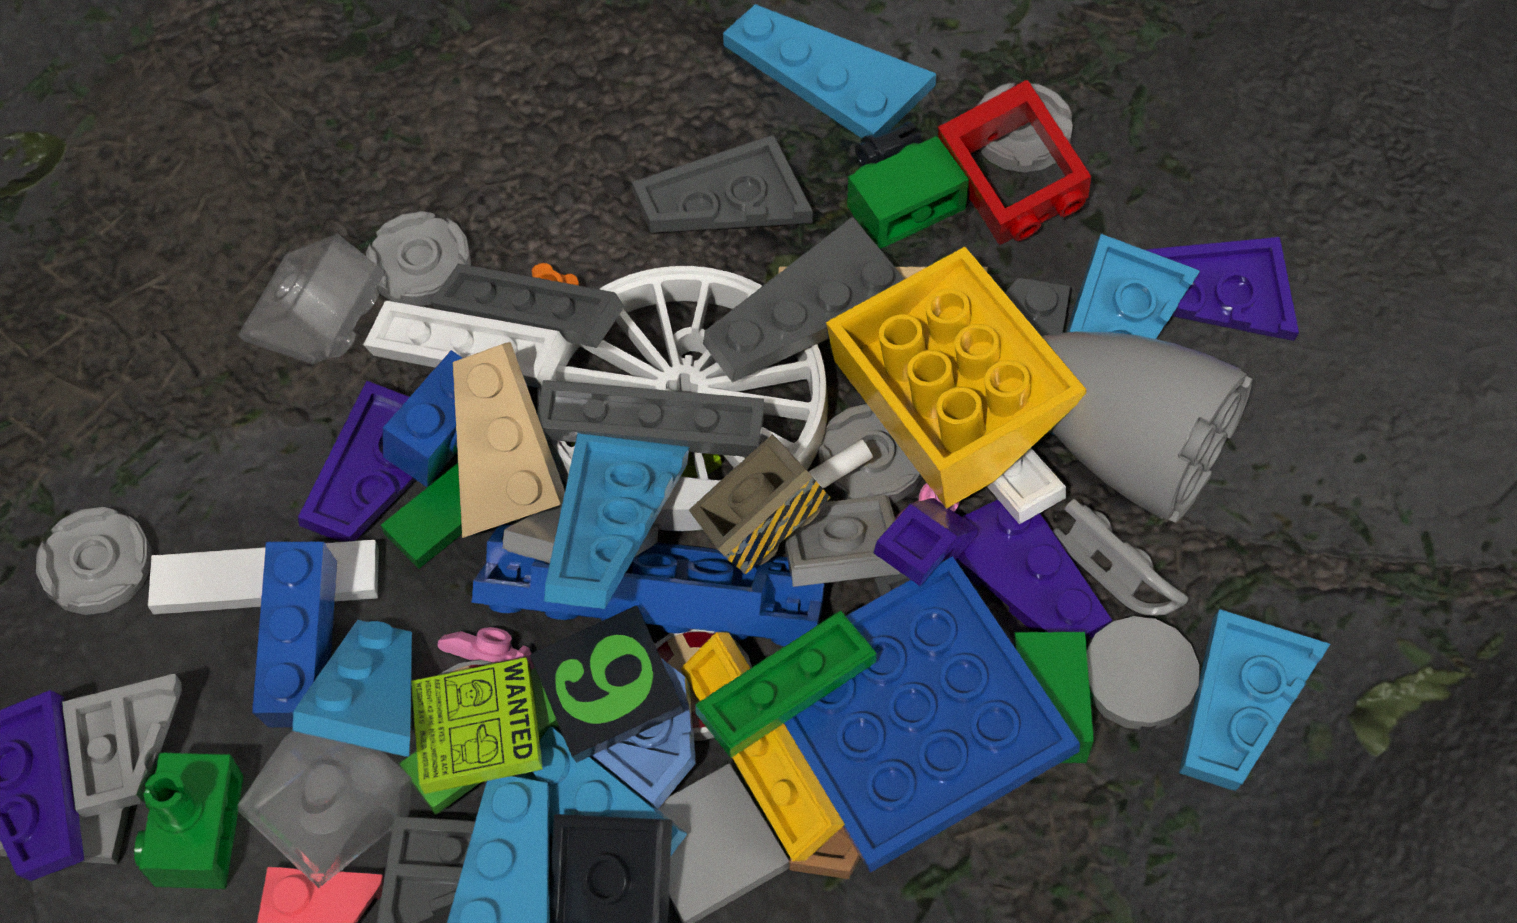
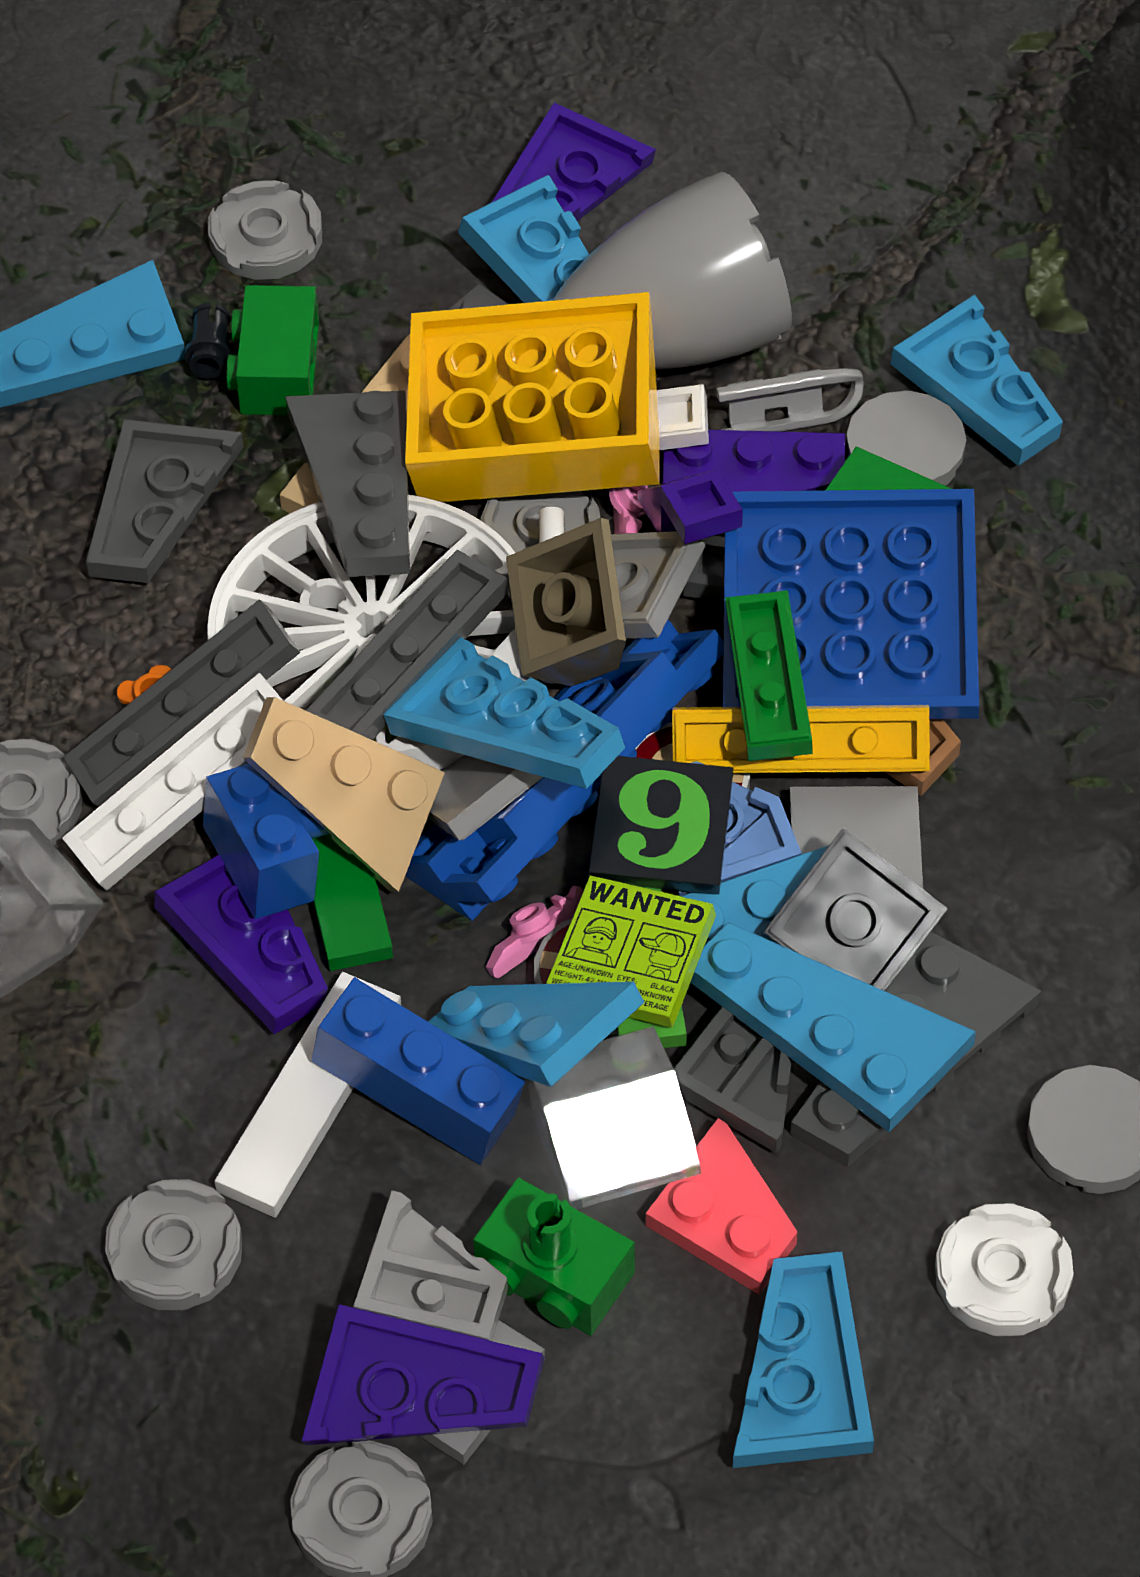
camera: 60 degrees left, 5 degrees down
red window [938,79,1091,246] -> none

